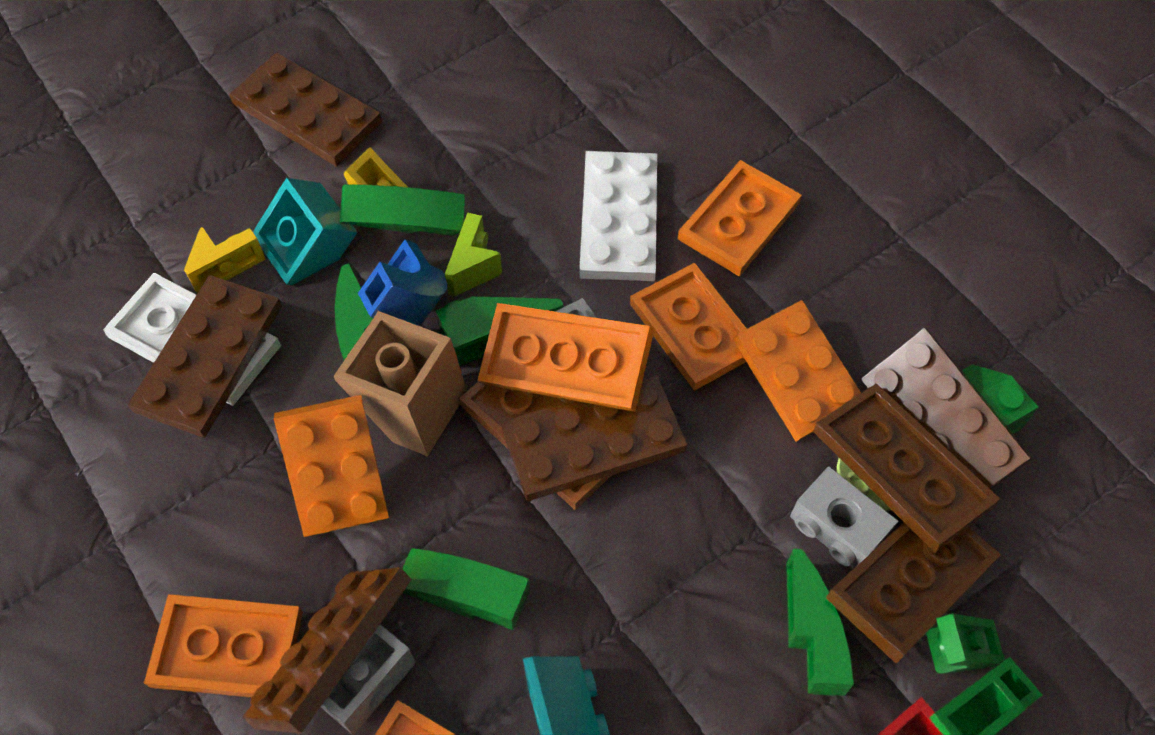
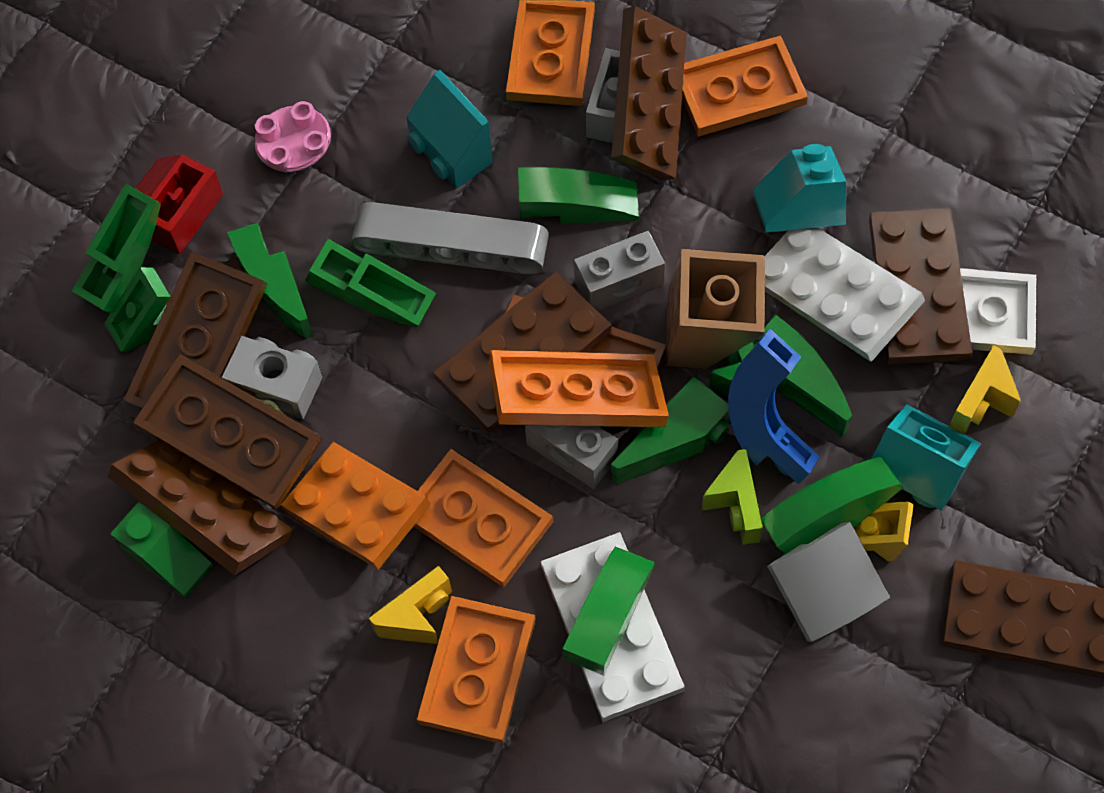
camera: 160 degrees right, 5 degrees up
orange plate [274,395,389,537] -> none
none -> green slope [305,239,436,328]
none -> light grey beam [351,202,549,275]
none -> yellow slope [369,566,452,644]
none -> green slope [563,546,655,676]
none -> light grey brick [574,231,665,311]
none -> teal slope [753,144,846,233]
none -> white plate [765,228,925,362]
none -> light grey slope [767,522,890,642]

